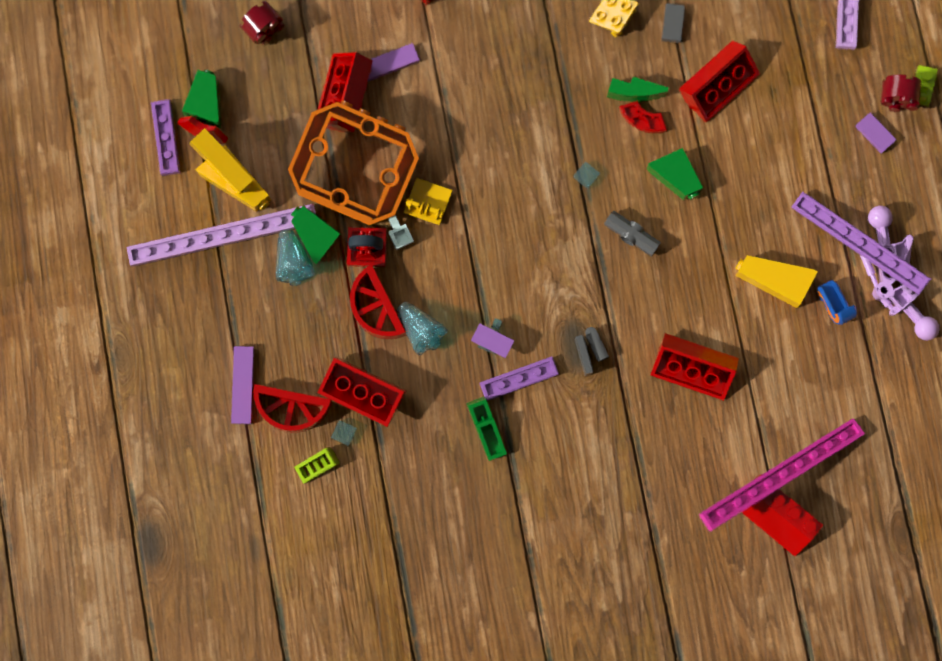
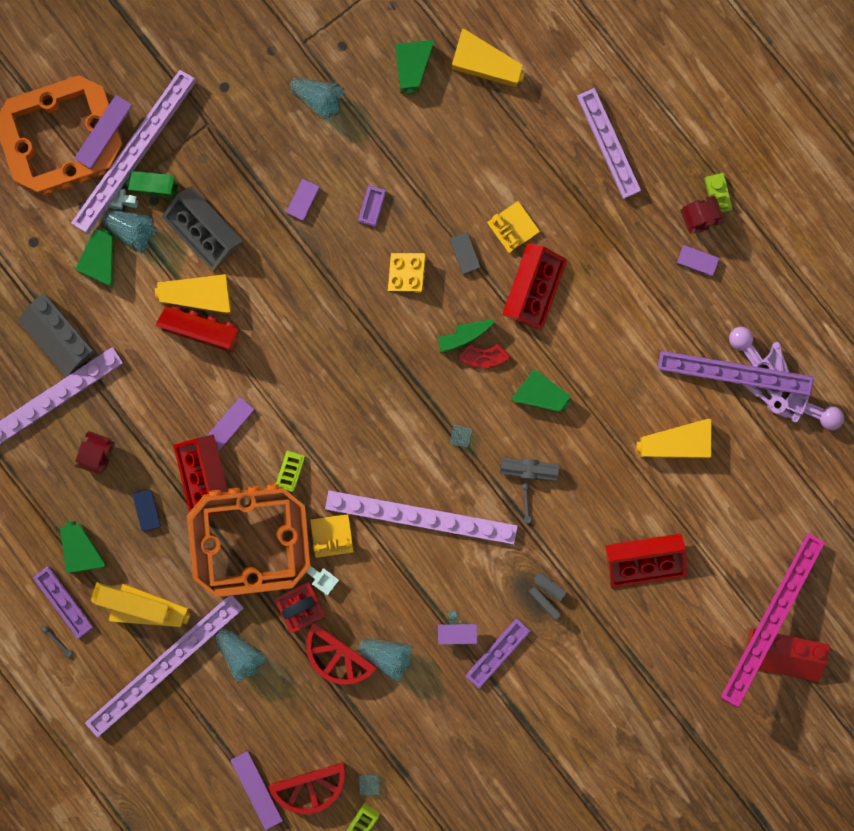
camera: 25 degrees left, 5 degrees up
red tile [177,116,228,144] -> none
green slope [291,205,340,264] -> none
red slope [317,357,407,427] -> none
green slope [466,396,507,461] -> none
blue animal [817,280,857,325] -> none
none -> dark grey hinge [42,626,72,657]
none -> dark blue tile [132,489,161,532]
none -> lime slope [276,451,305,492]
none -> lavender plate [325,490,518,545]
none -> yellow hinge [487,201,540,253]
none -> dark grey hinge [522,483,531,523]

